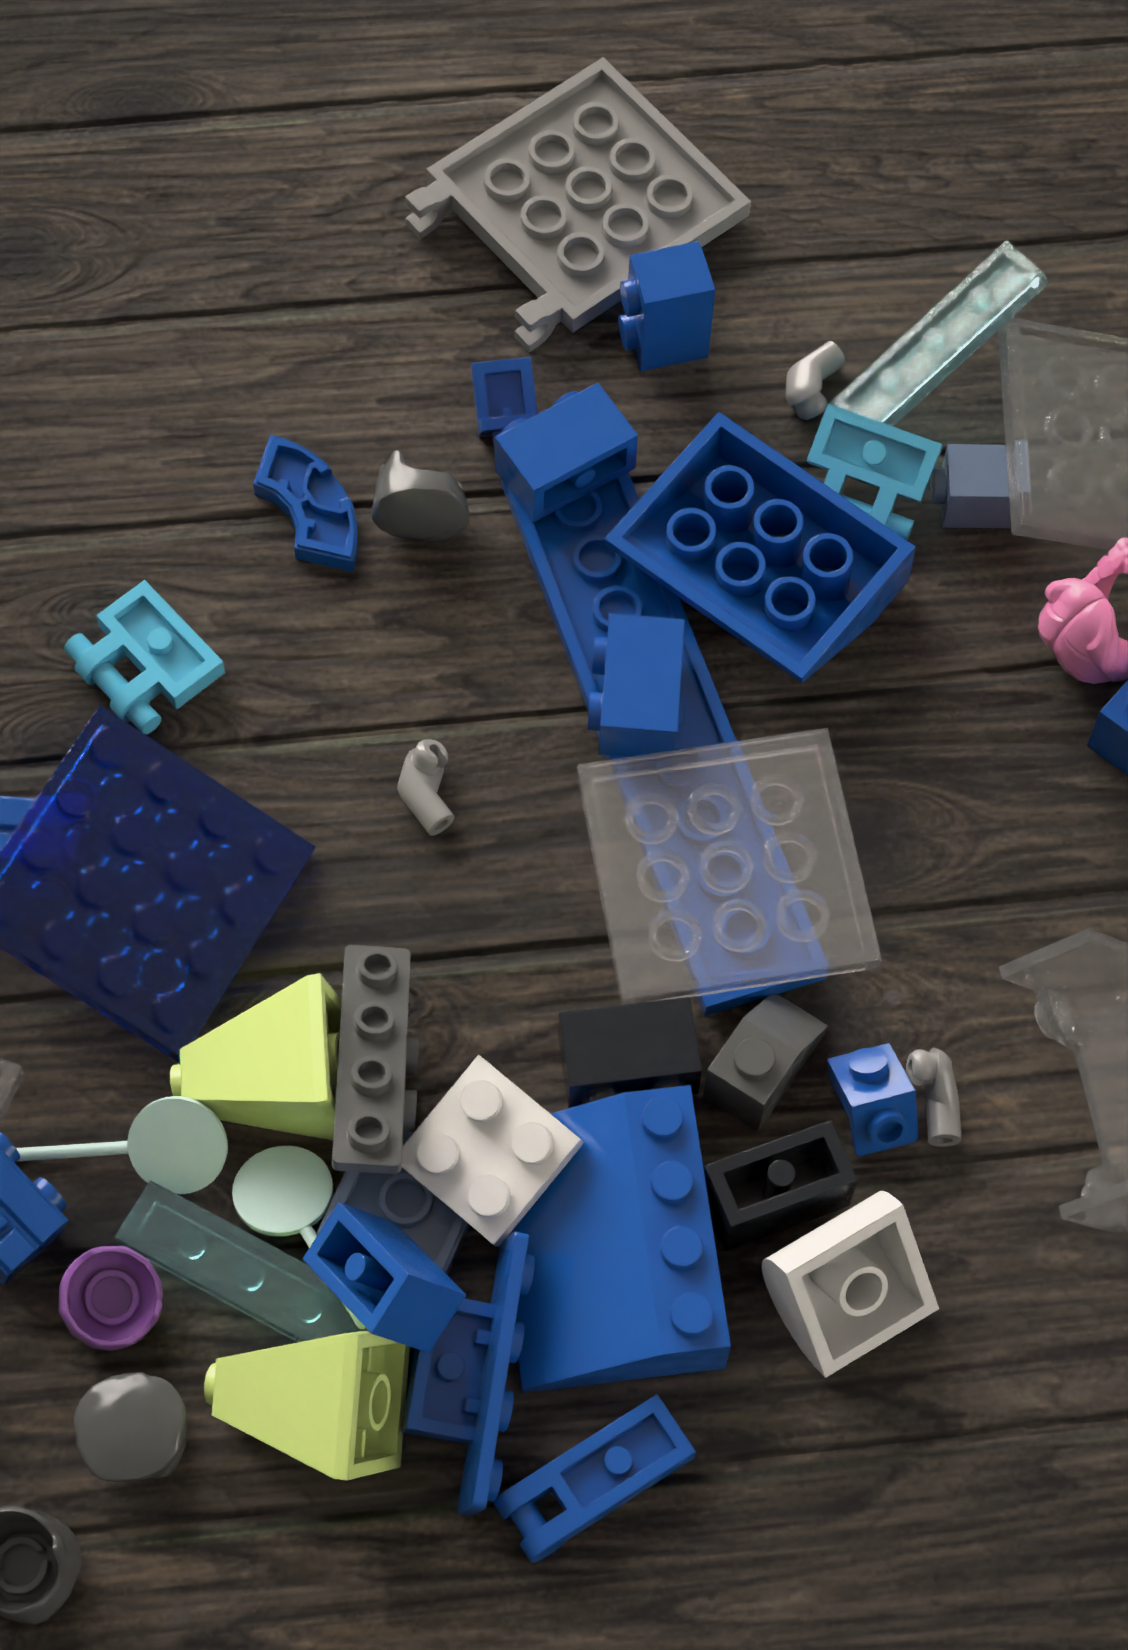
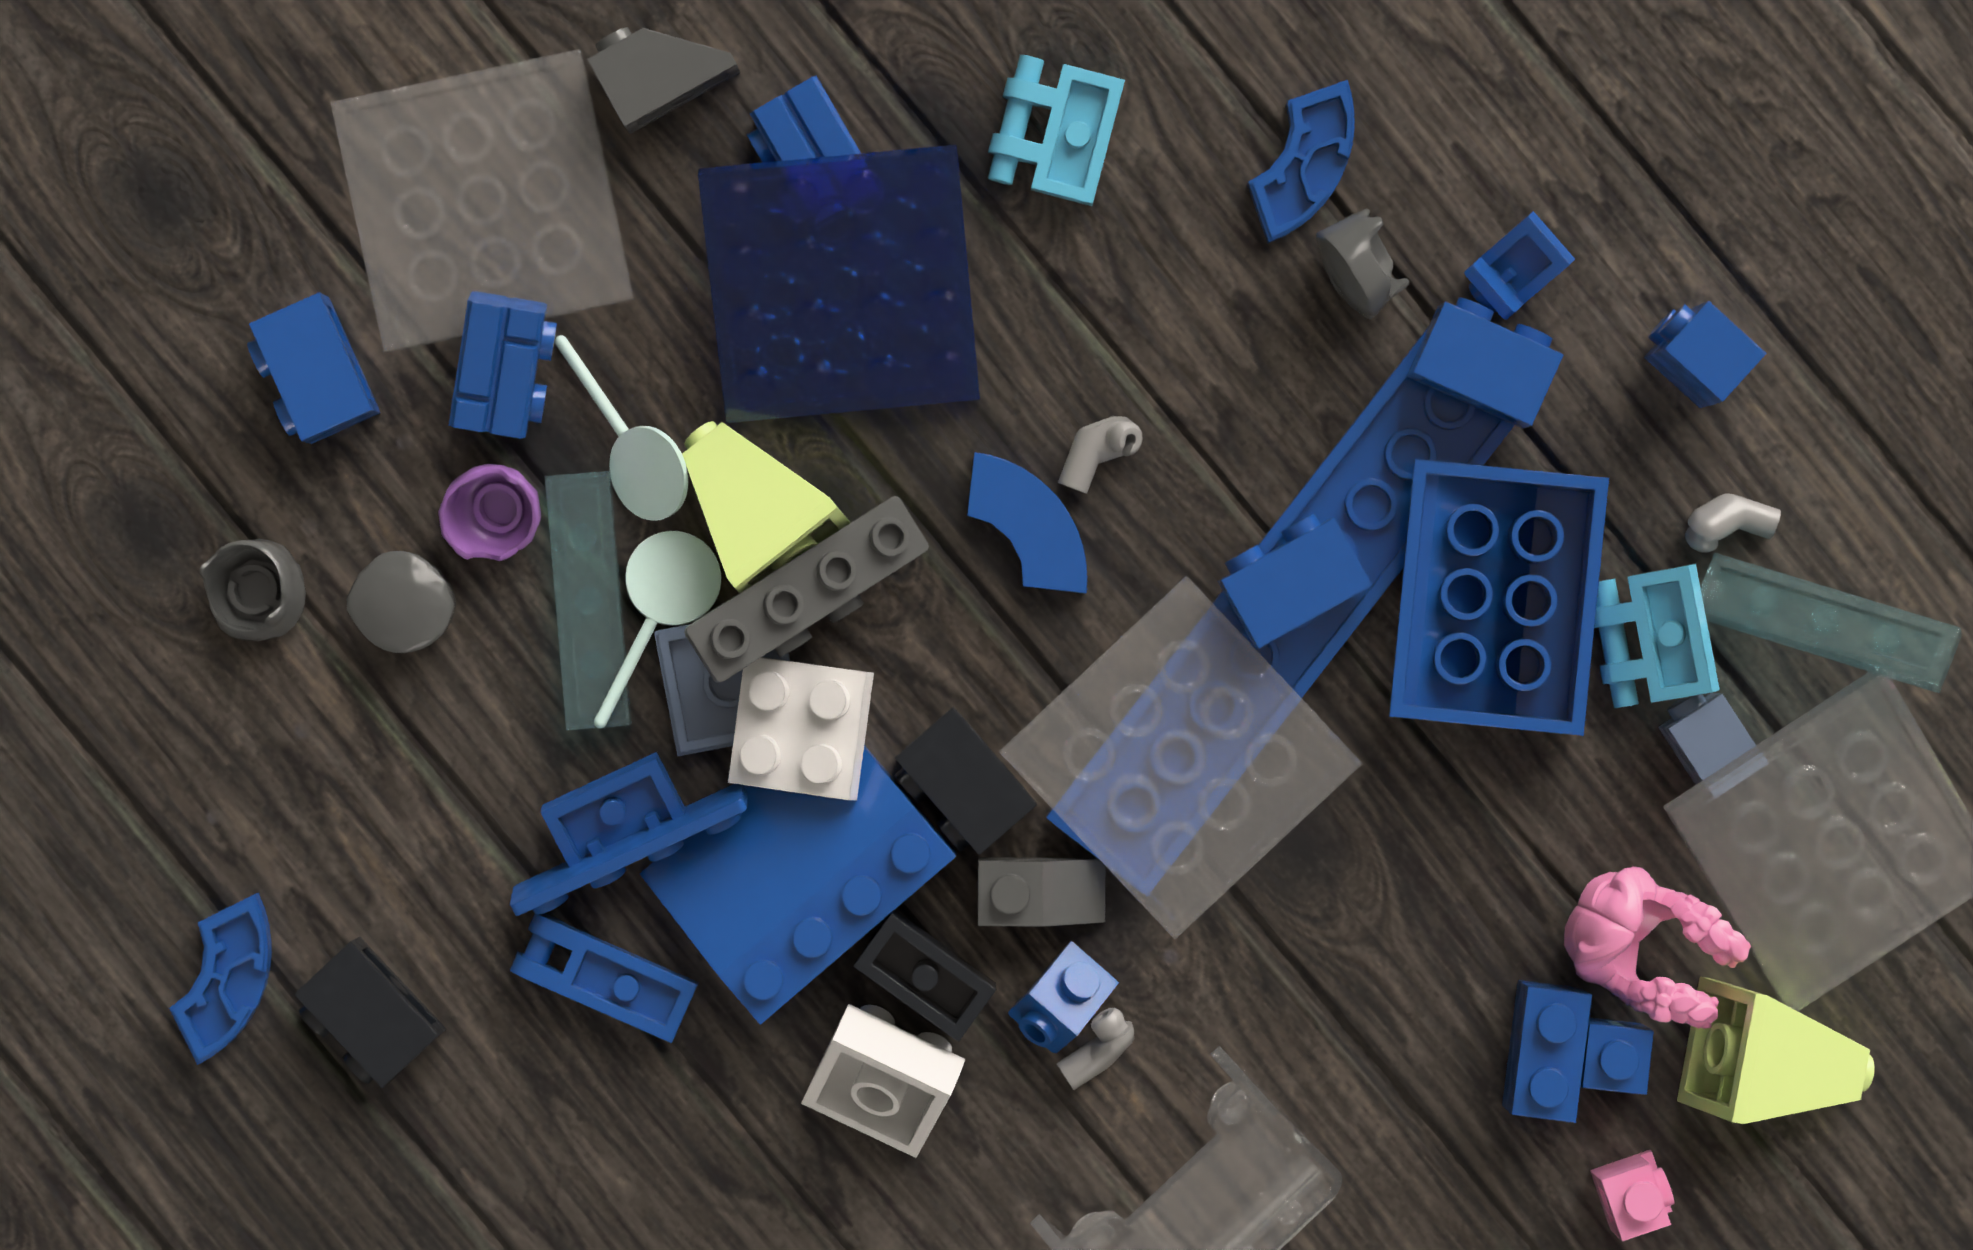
camera: 60 degrees right, 25 degrees up
yellowish green slope [204,1330,410,1480] -> none
blue brick [303,1202,466,1353] -> none
light grey plate [405,57,751,352] -> none
none -> blue tile [967,452,1087,594]

